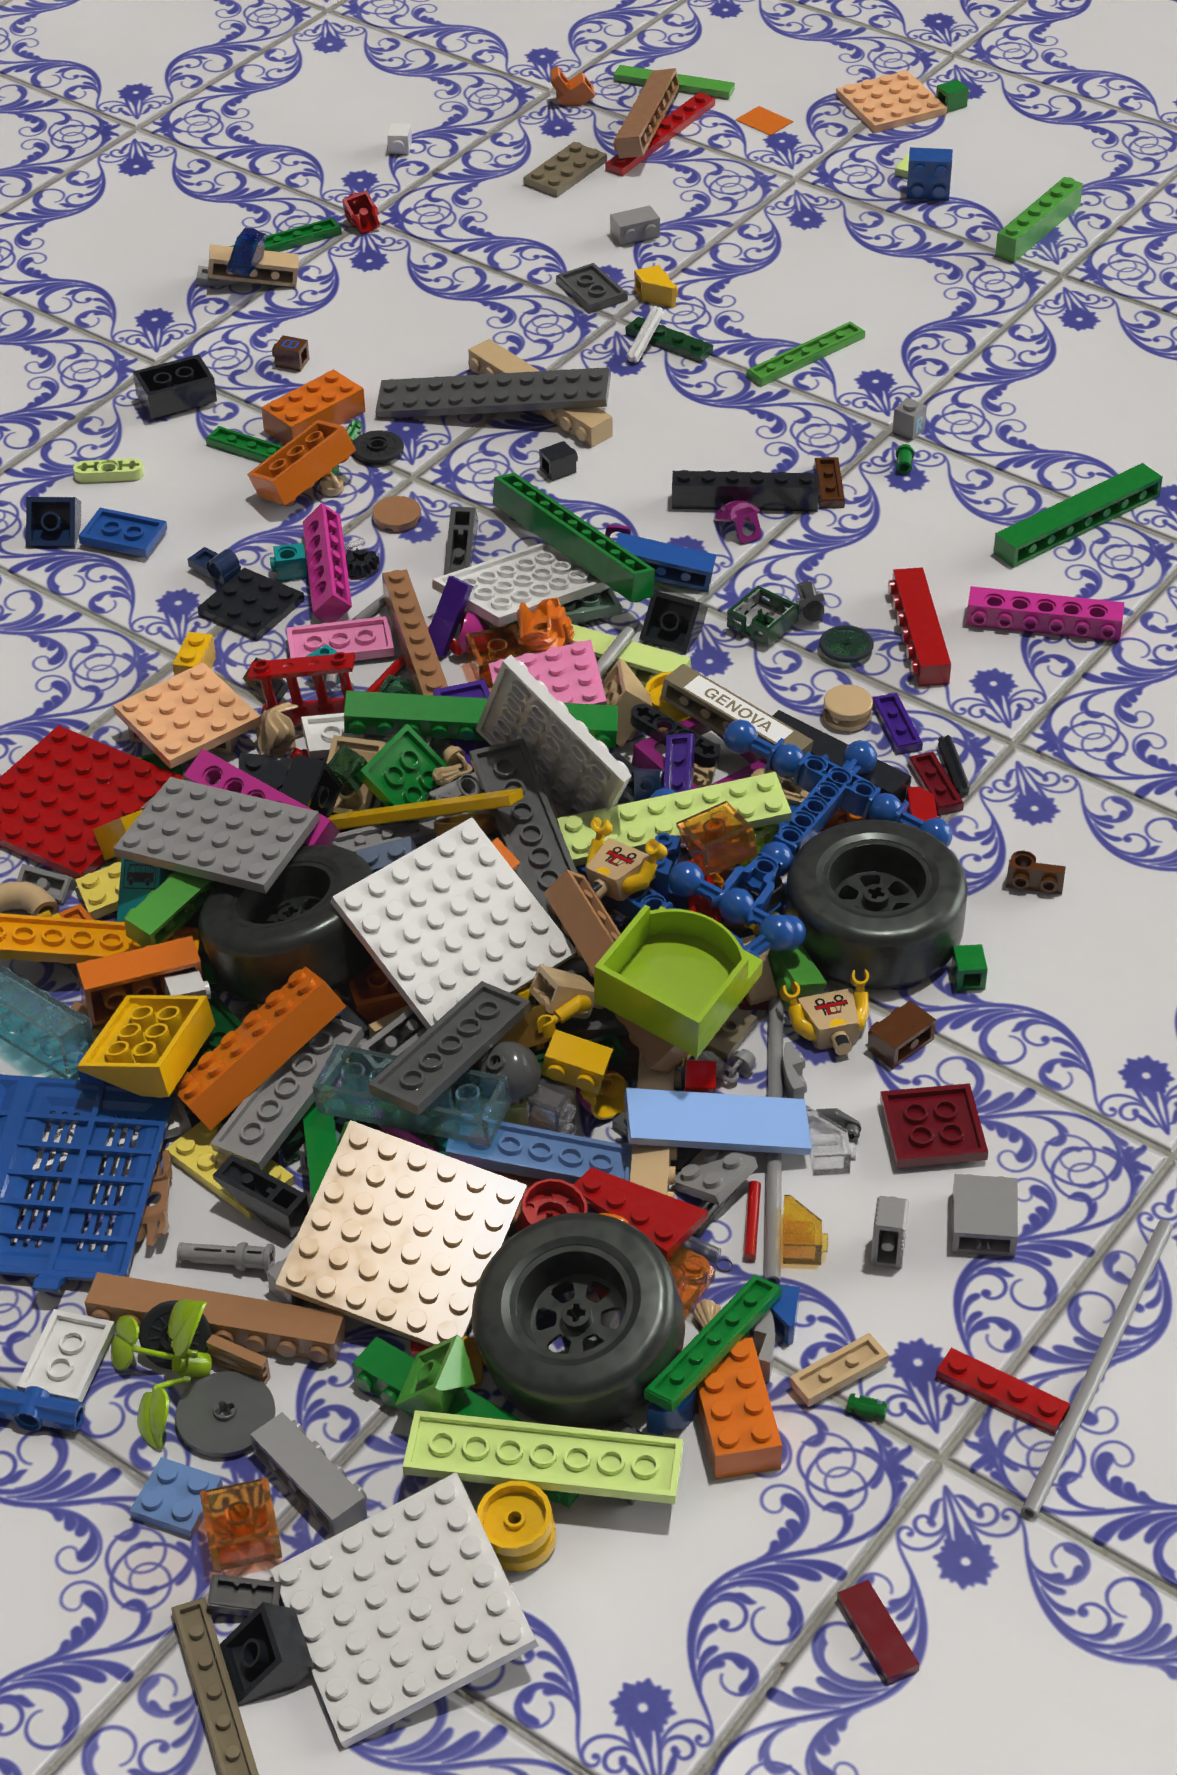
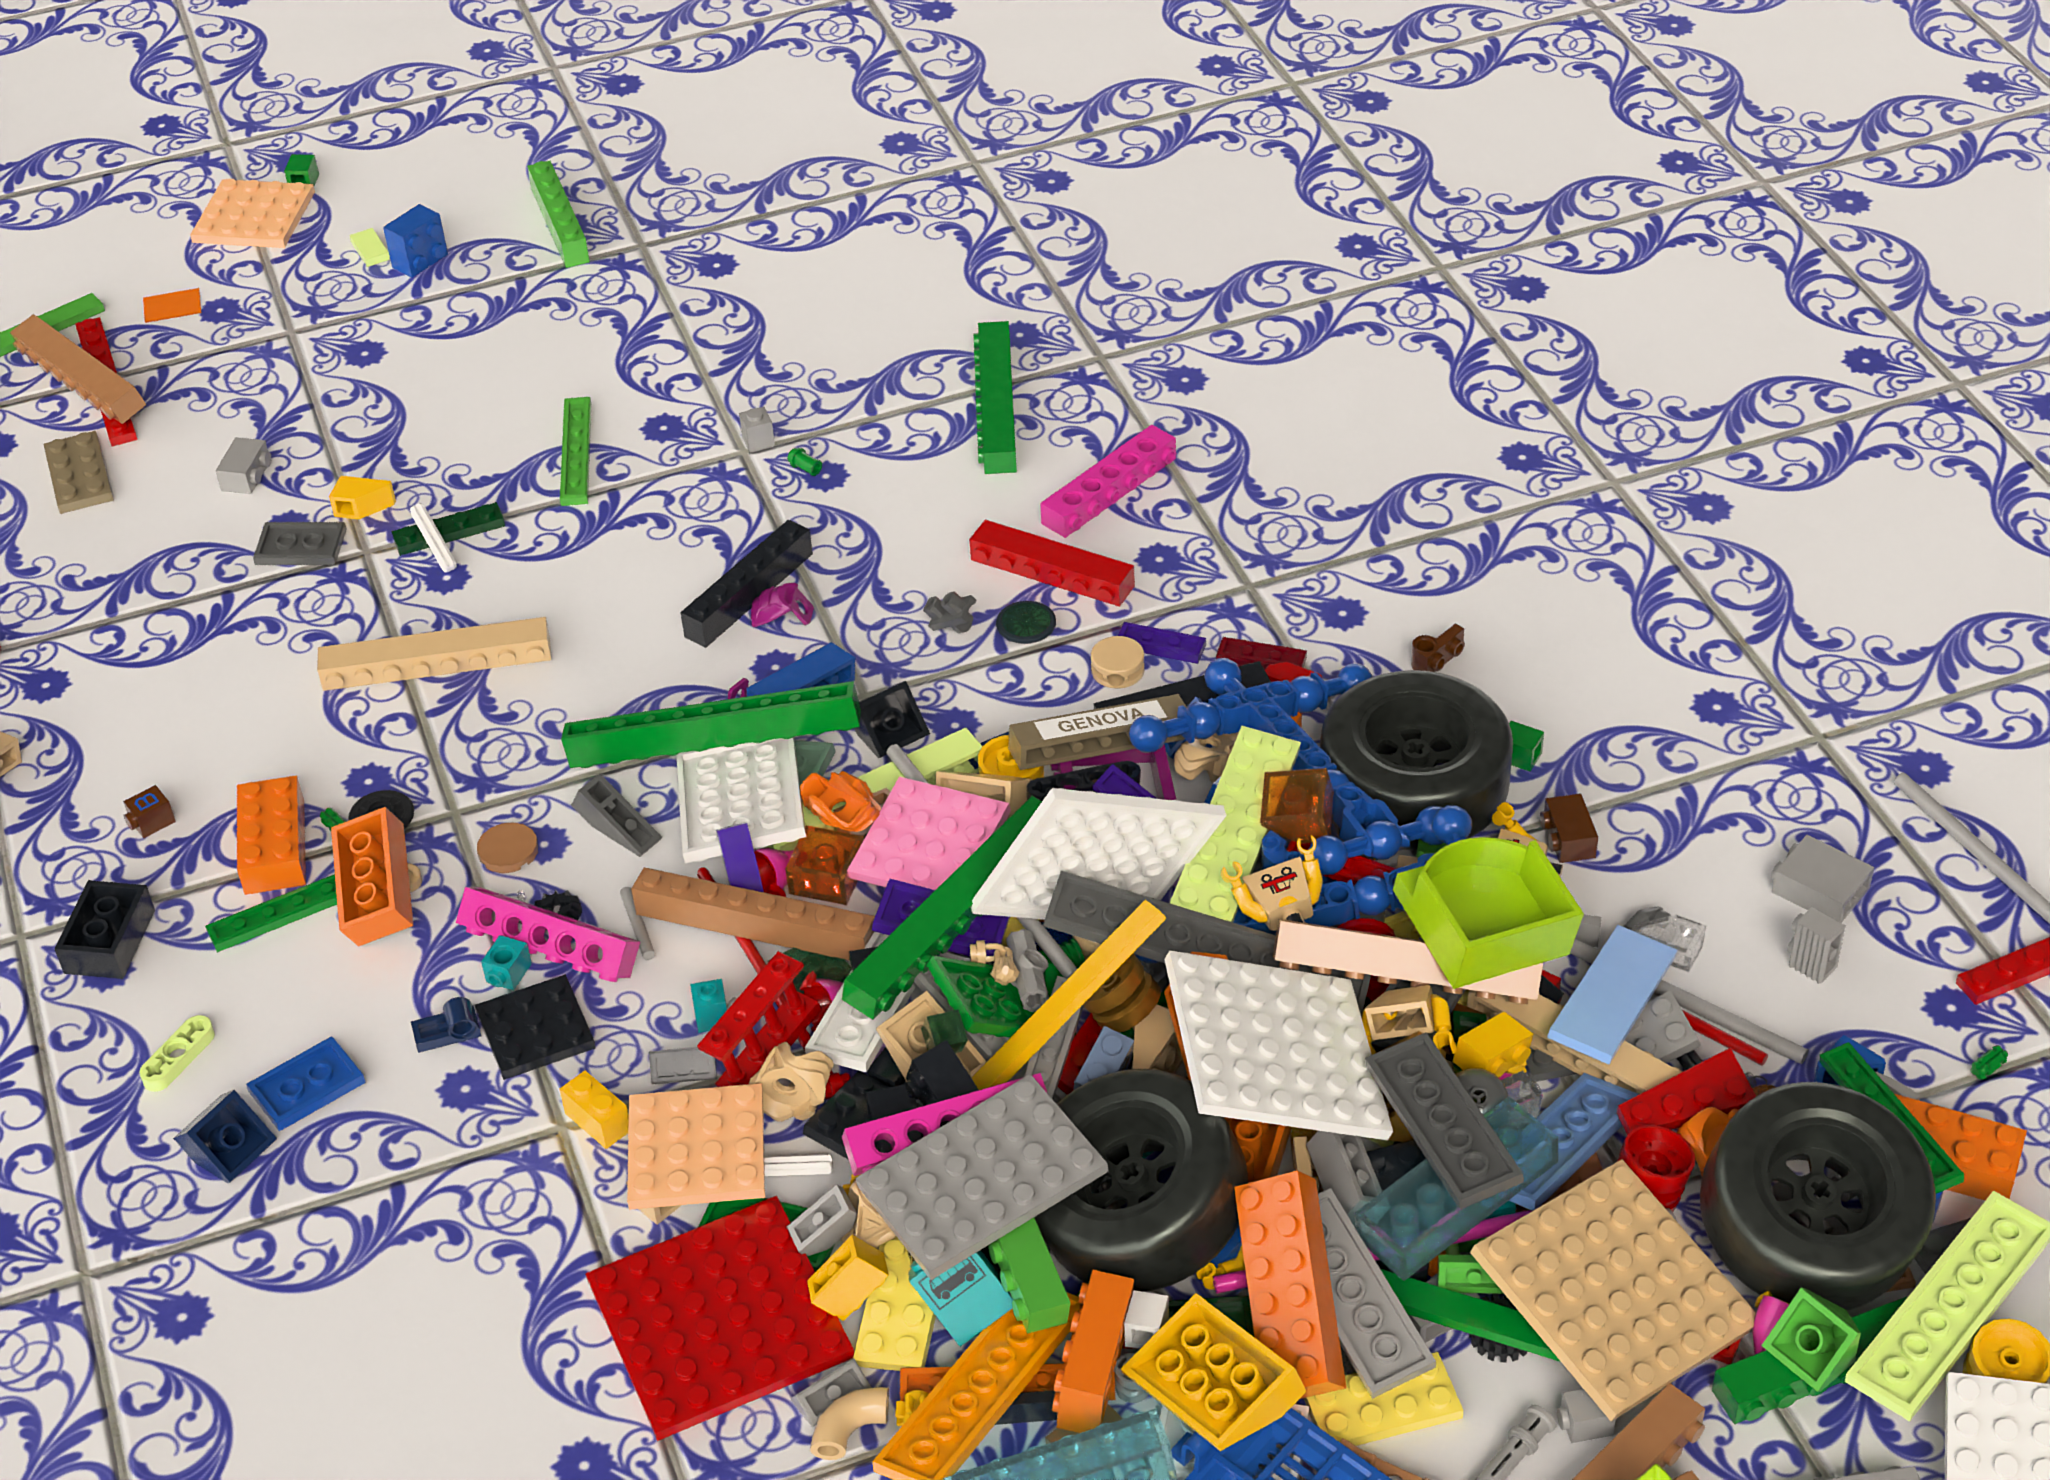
camera: 55 degrees left, 0 degrees up
black slope [213,1154,309,1238] -> none
bright pink plate [286,616,394,661] -> none
dark grey plate [375,367,611,419] -> none
black brick [539,441,578,481] -> none
dark green piece [727,586,799,647] -> none
clear yellow slope [783,1195,828,1265] -> none
tan plate [789,1333,889,1407] -> none
reddish brown tile [814,457,845,508] -> none
dark red plate [880,1083,988,1168] -> none
black axle [938,735,970,796] -> none

